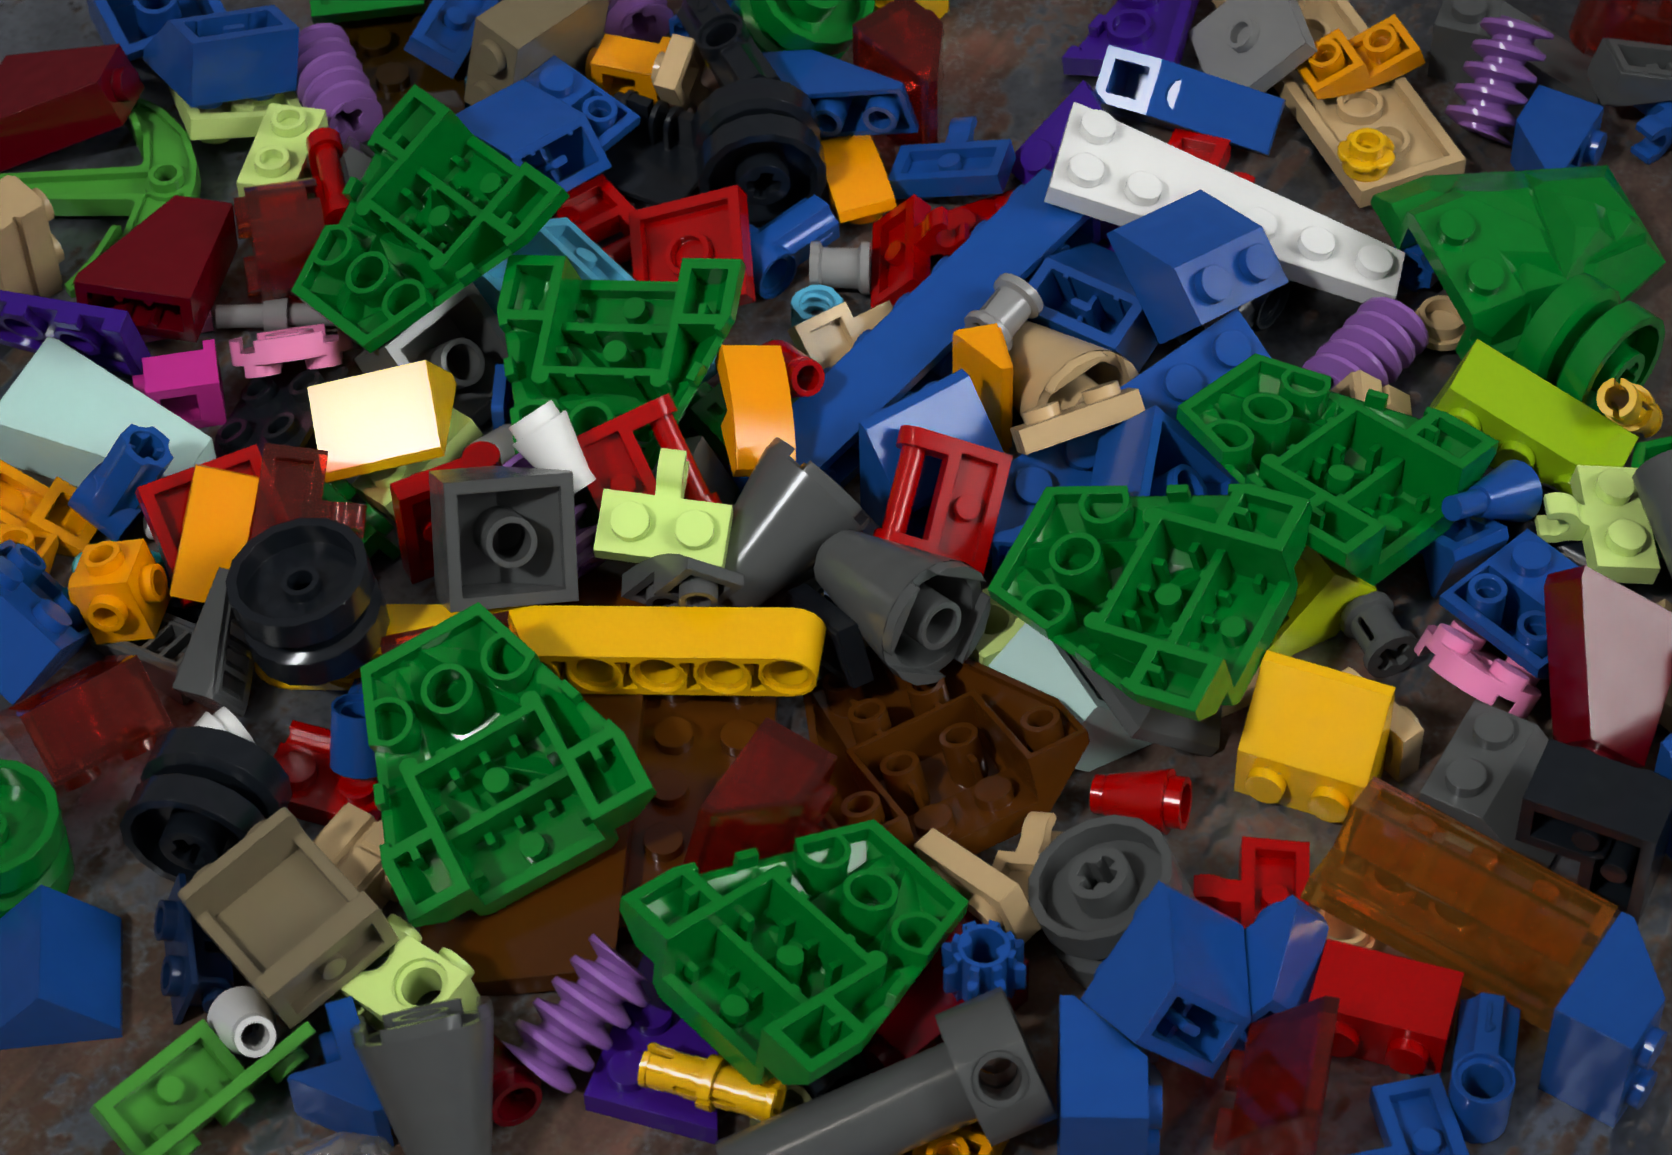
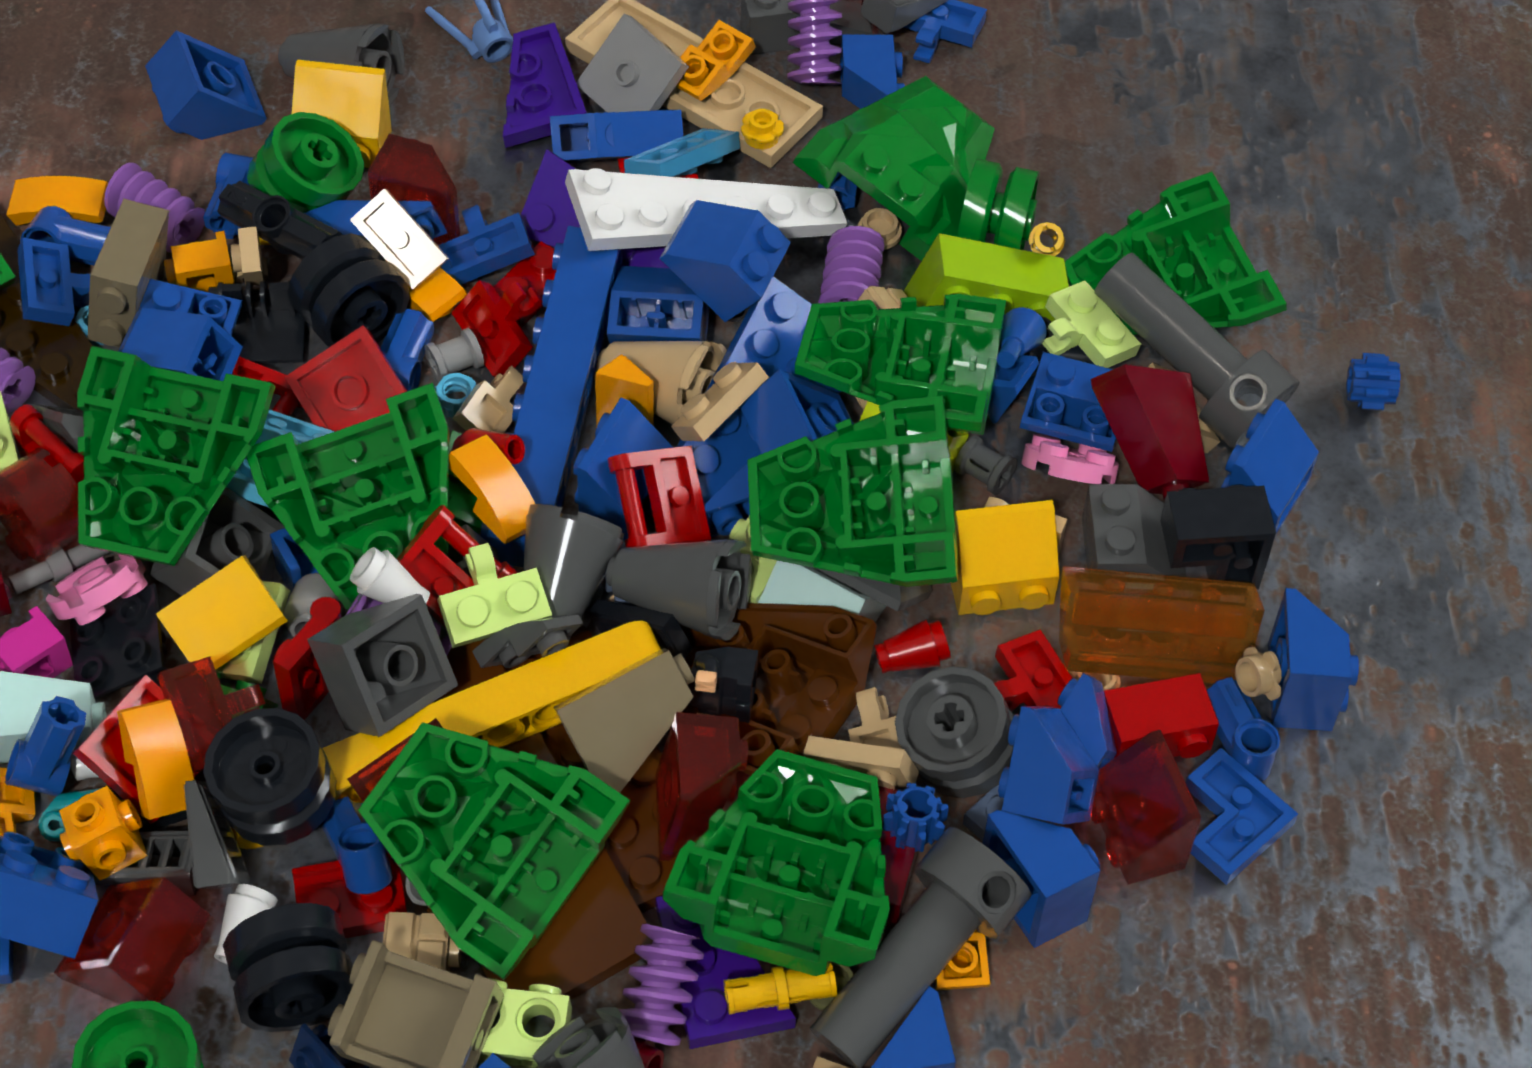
camera: 35 degrees left, 5 degrees up
light grey bush [964,273,1044,352] -> none
none -> plate [350,189,449,289]
none -> dark tan slope [553,648,695,793]
none -> dark azure plate [624,128,740,177]
none -> black piece [688,647,758,735]
none -> tan plate [1235,647,1282,701]

